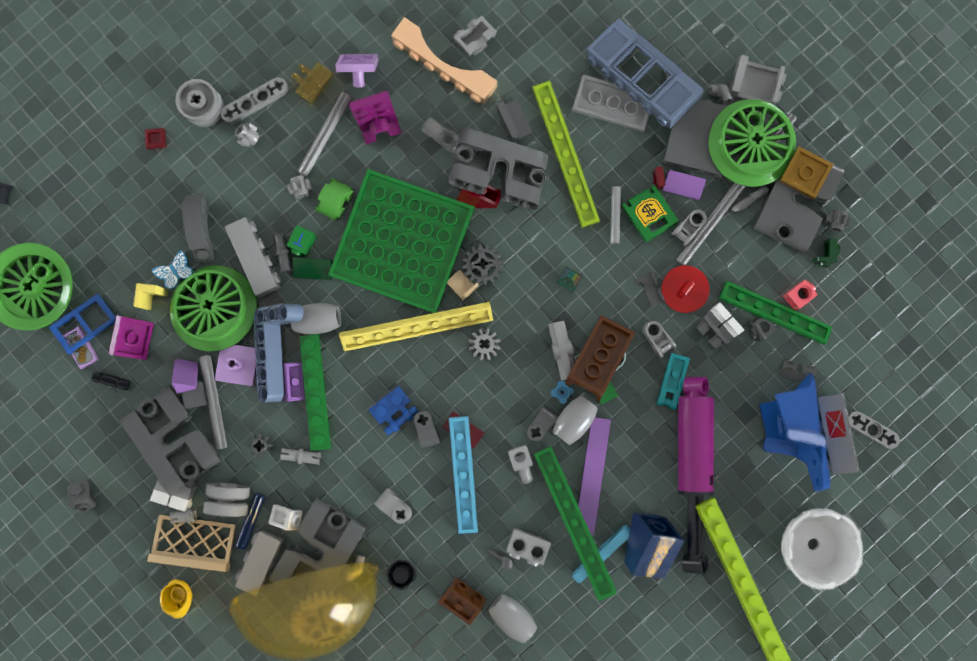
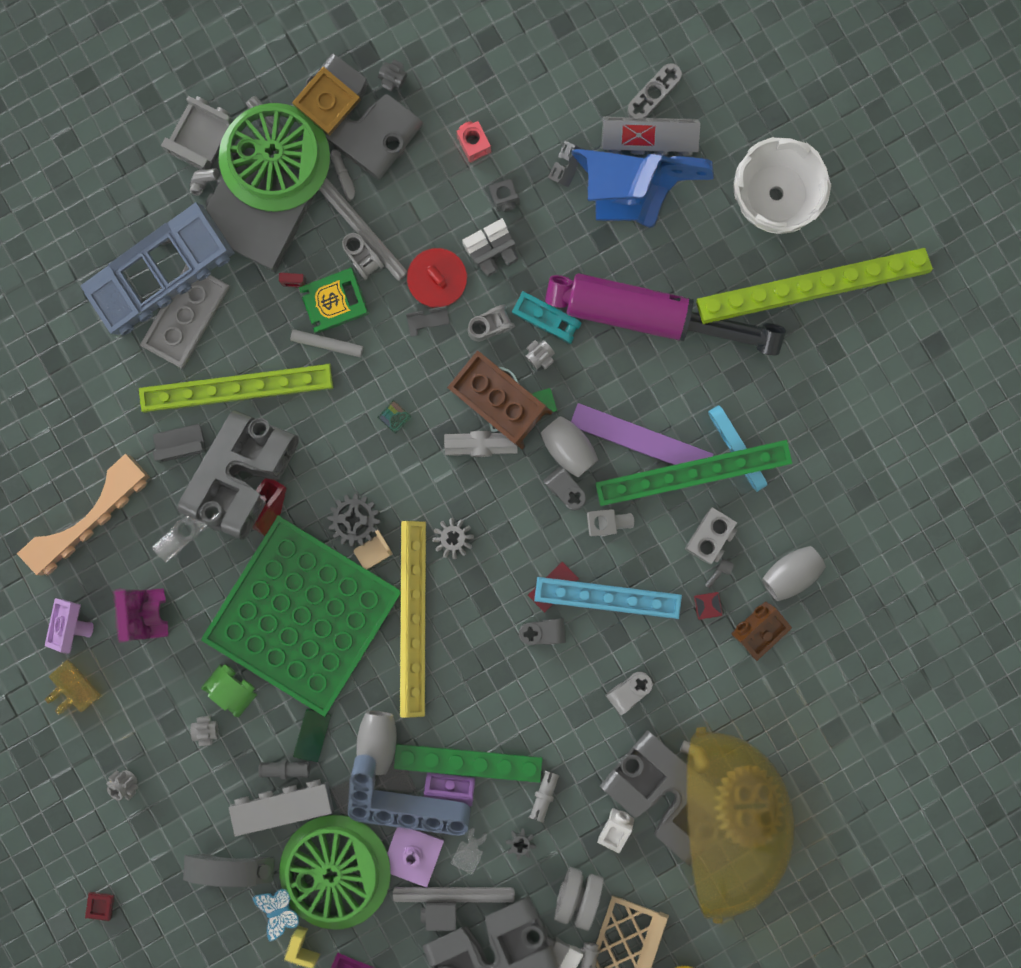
camera: 85 degrees left, 0 degrees up
medium lavender slope [172,359,199,393] -> none
light grey wheel [175,79,224,127] -> none
light grey beam [221,77,288,124] -> none
dark blue axle [235,493,265,550] -> none
light grey brick [235,529,284,596] -> none
green brick [286,225,317,257] -> none
light grey axle [298,92,351,177] -> none
blue plate [368,386,419,435] -> none
black hair [387,560,417,590] -> none
light grey cylinder [453,16,497,56] -> none
dark azure plate [551,381,574,404] -> none
dark blue slope [624,512,684,579] -> none
medium lavender slope [662,170,706,200] -> none
green tile [718,281,833,345] -> none
dark green bracket [812,238,840,267] -> none
none -> clear plate [451,827,487,875]
none -> light grey gear [525,340,555,369]
none -> dark red tile [694,592,723,620]

